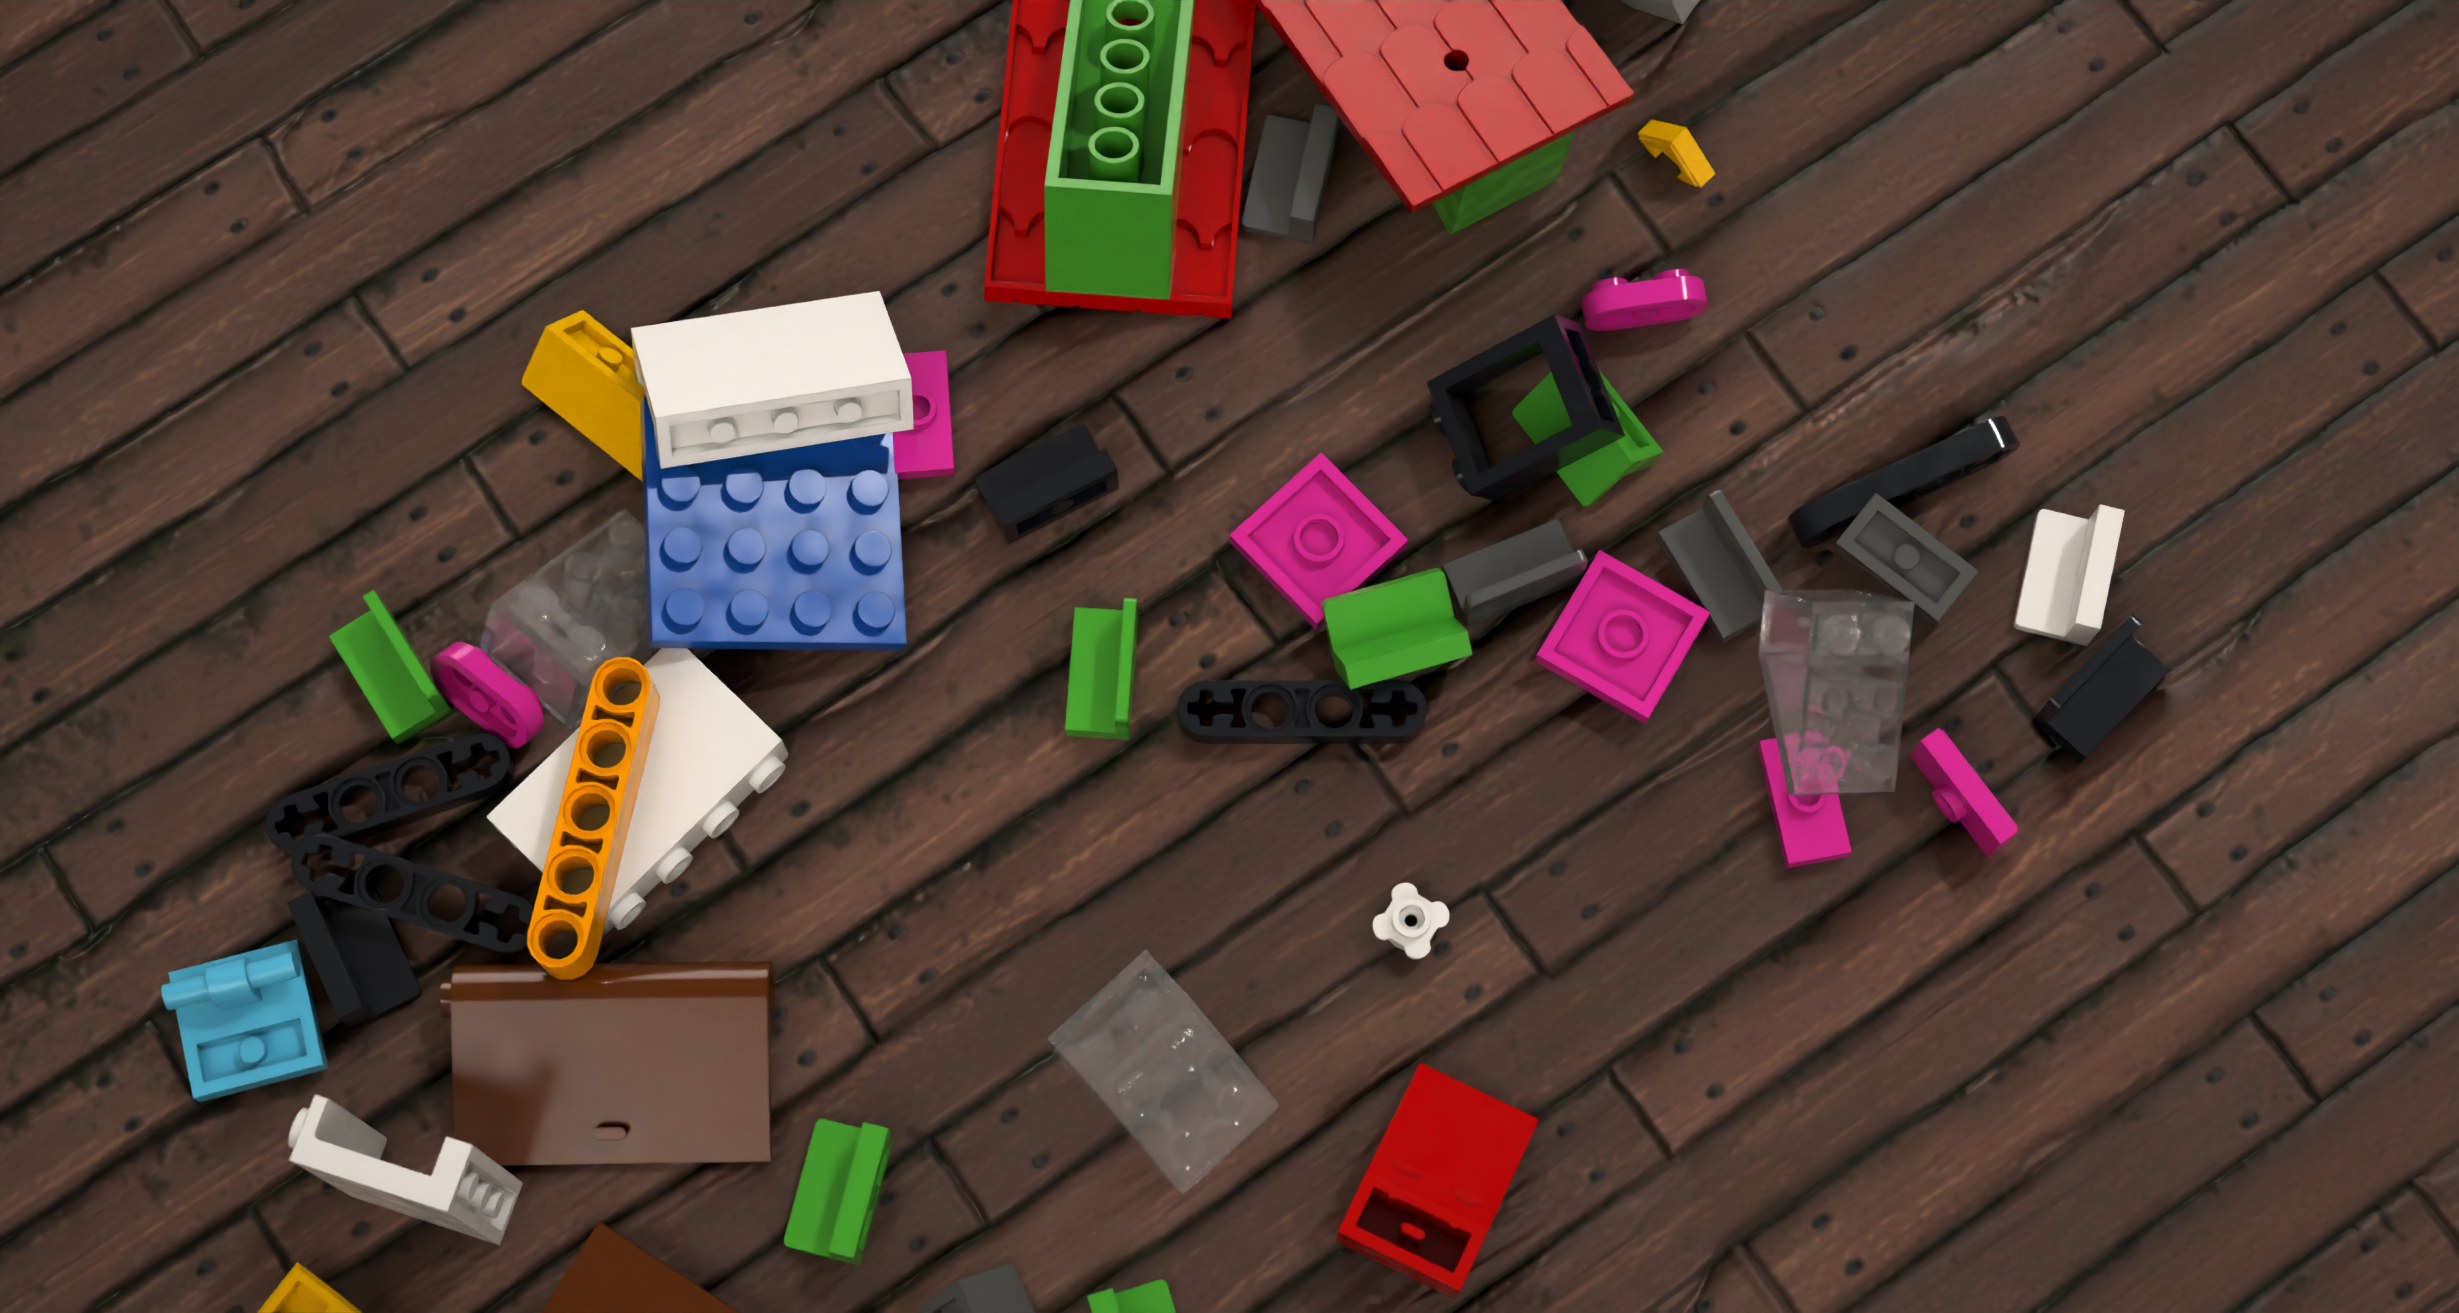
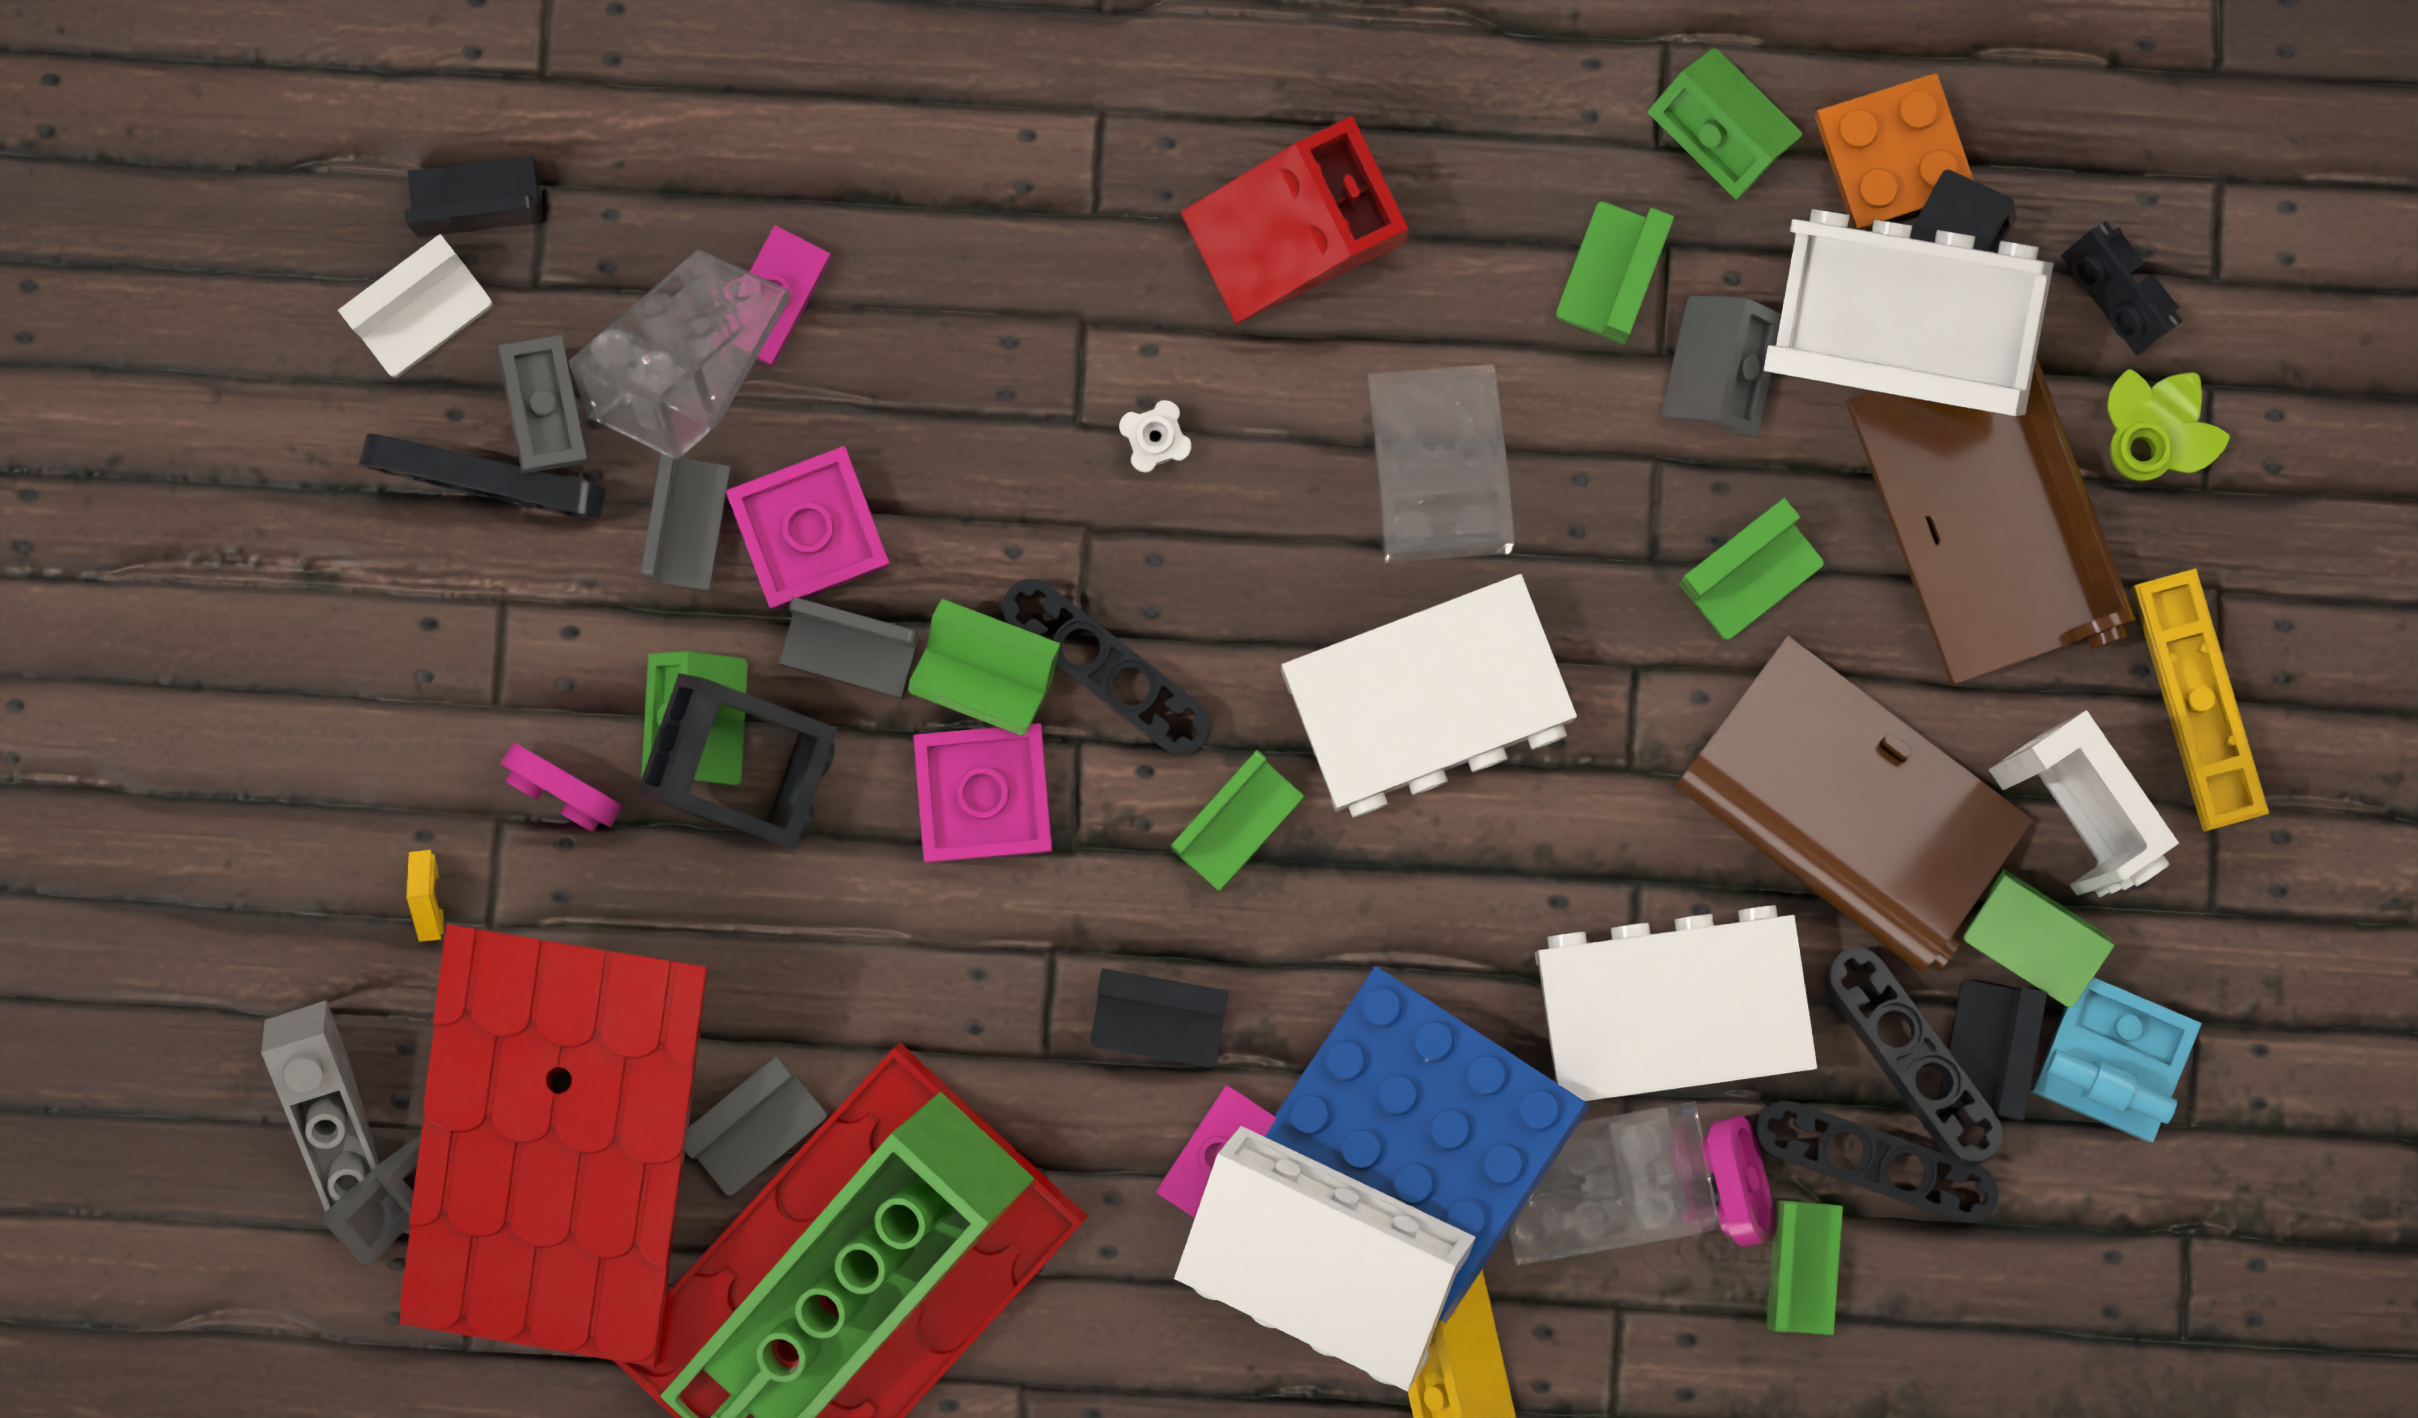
camera: 140 degrees left, 10 degrees up
light orange beam [527,657,660,980] -> none
dark pink plate [1910,728,2019,858] -> none
none -> white panel [1281,574,1577,818]
none -> bright green panel [1964,867,2115,1007]

